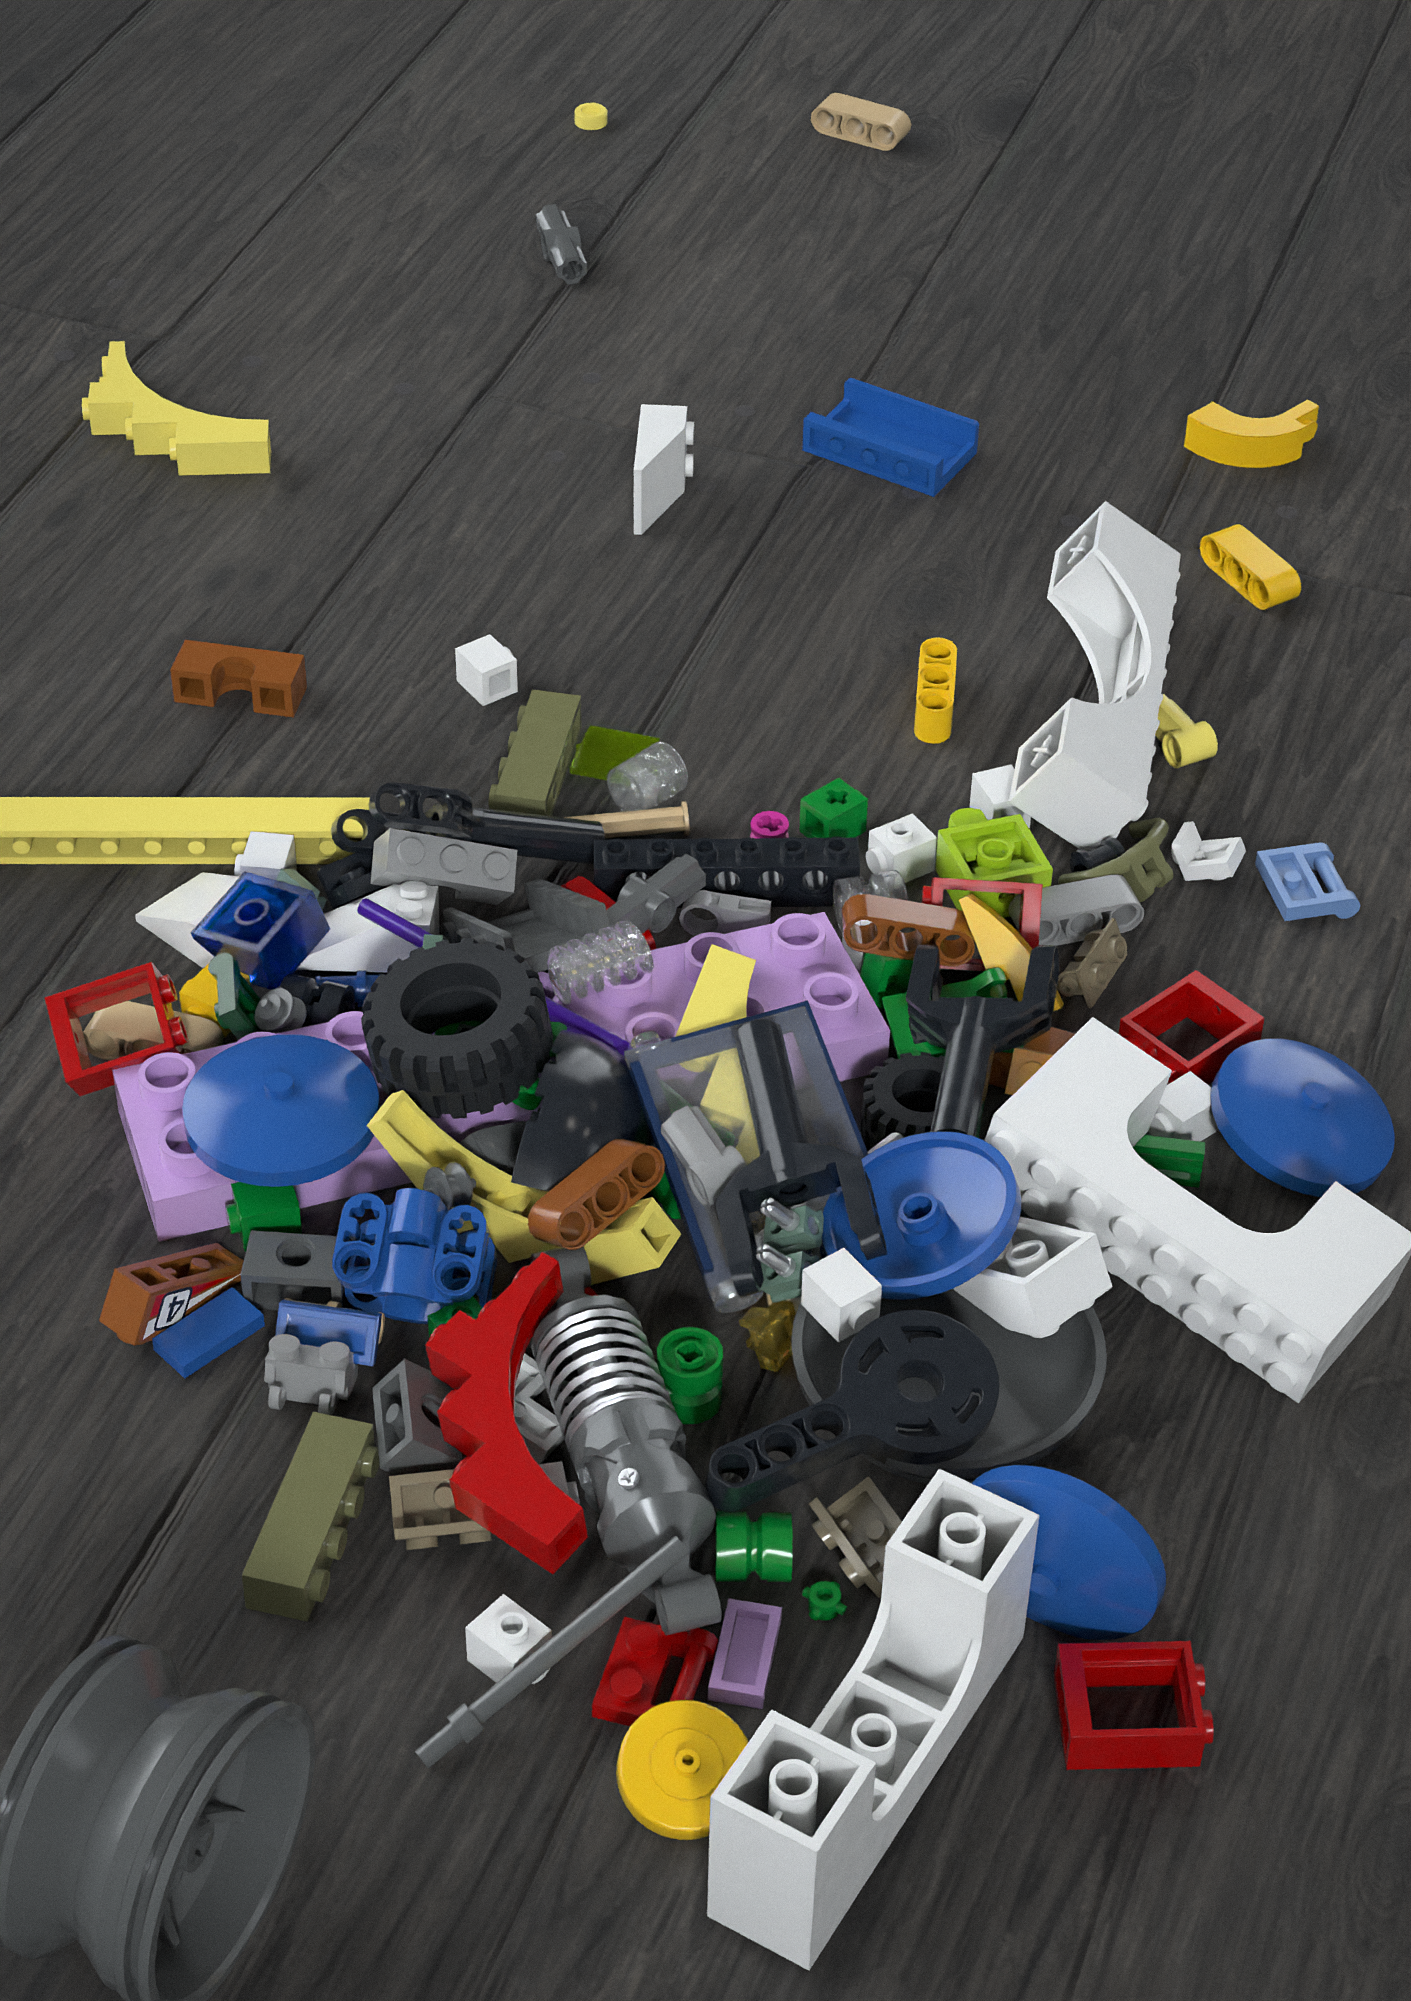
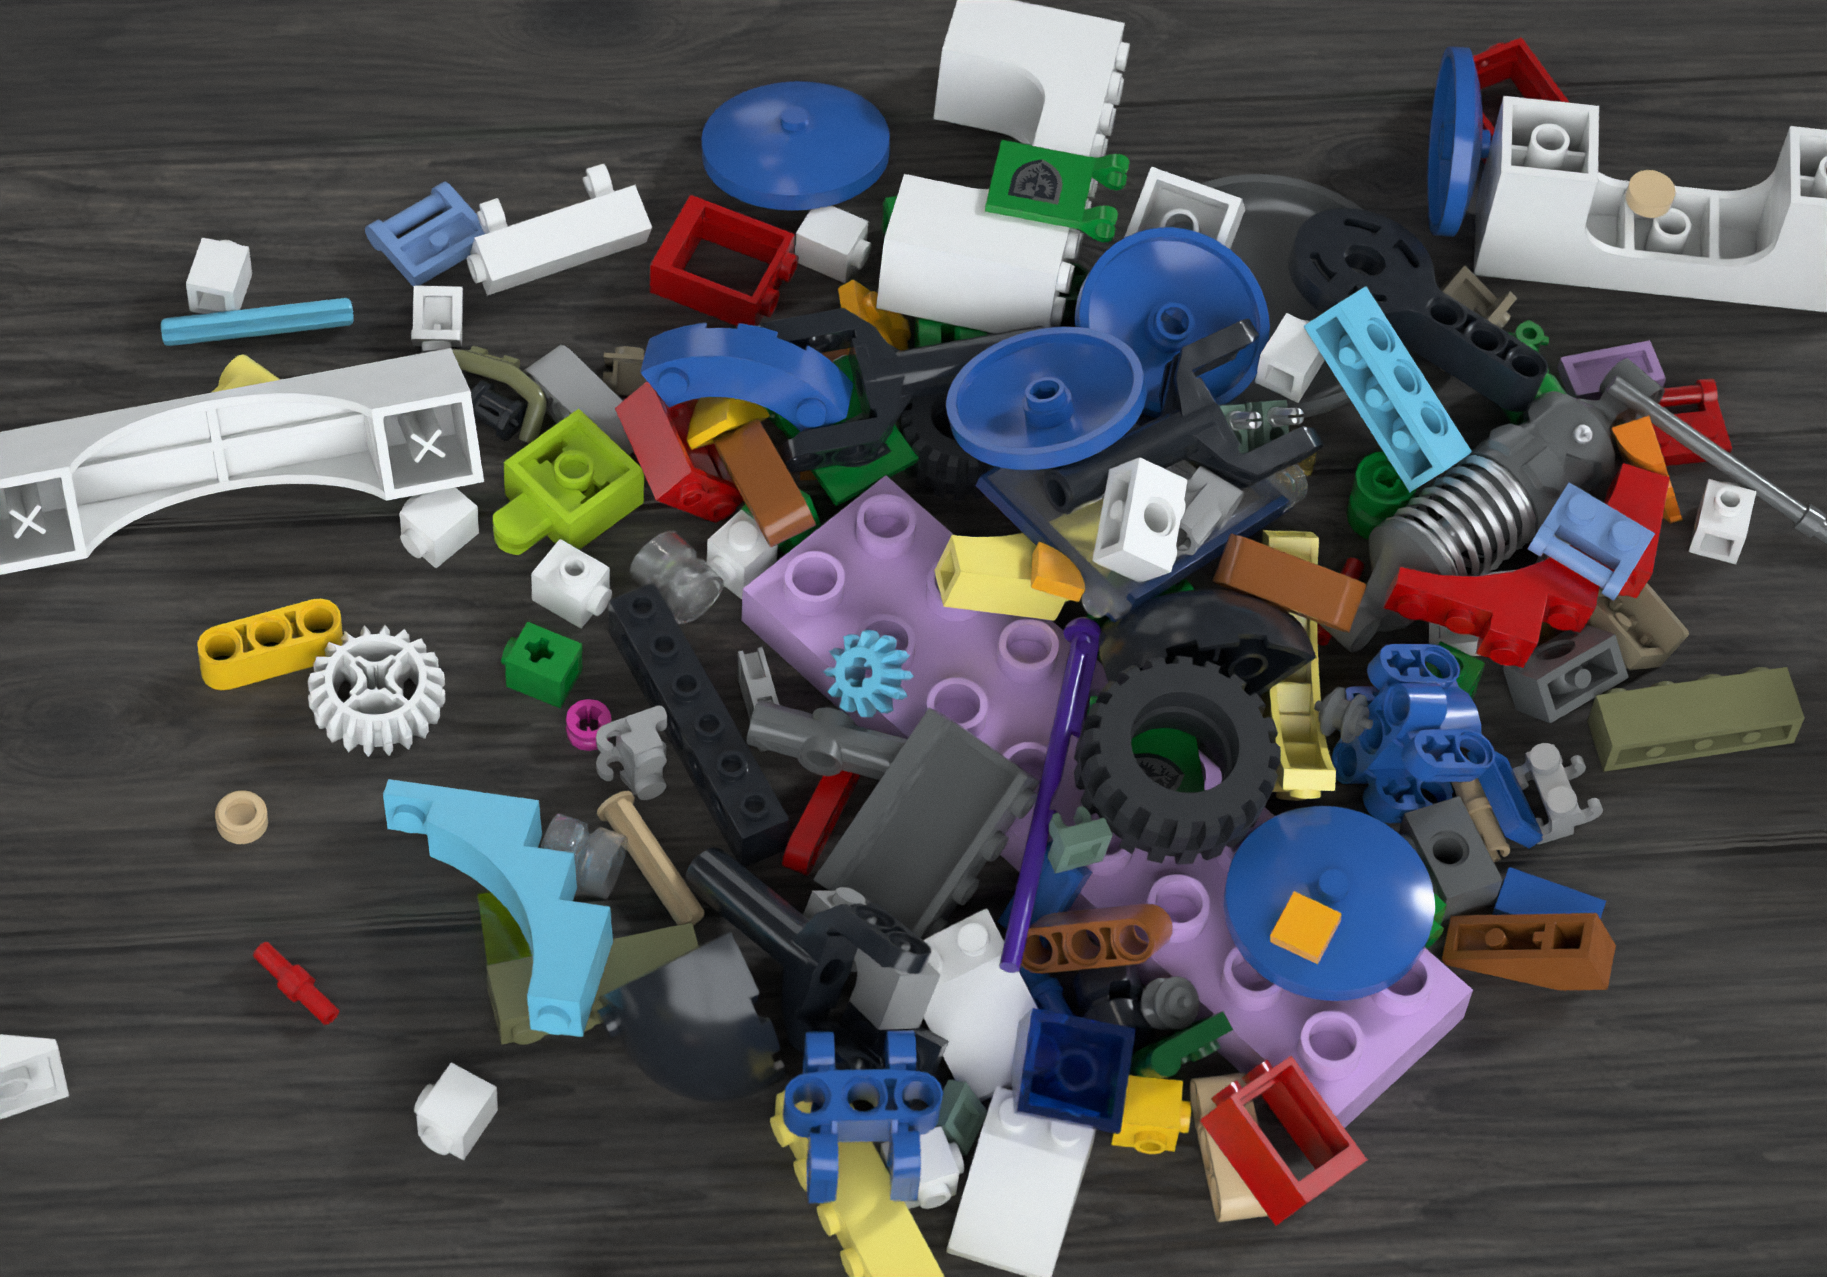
camera: 120 degrees left, 15 degrees up
clear piece [547,920,654,1004] -> none
yellow wheel [616,1700,748,1840] -> none
none -> medium azure axle [161,298,354,346]
none -> white brick [186,238,252,314]
none -> tan tile [215,791,268,844]
none -> red bar [253,942,339,1025]
none -> white gear [308,625,445,757]
none -> medium azure arch [383,779,613,1037]
none -> white brick [467,163,652,296]
none -> light grey piece [596,705,667,800]
none -> black brick [596,932,786,1102]
none -> blue brick [640,323,853,432]
none -> blue piece [783,1030,943,1203]
none -> medium azure gear [823,630,914,718]
none -> blue dish [946,327,1147,470]
none -> green flag [985,140,1129,242]
none -> dark orange beam [1021,903,1173,974]
none -> light orange tile [1031,542,1085,602]
none -> white brick [1092,457,1188,583]
none -> light orange tile [1270,891,1342,964]
none -> medium azure brick [1304,286,1472,492]
none -> medium blue plate [1528,483,1655,601]
none -> orange slope [1612,416,1683,524]
none -> tan tile [1625,170,1676,218]

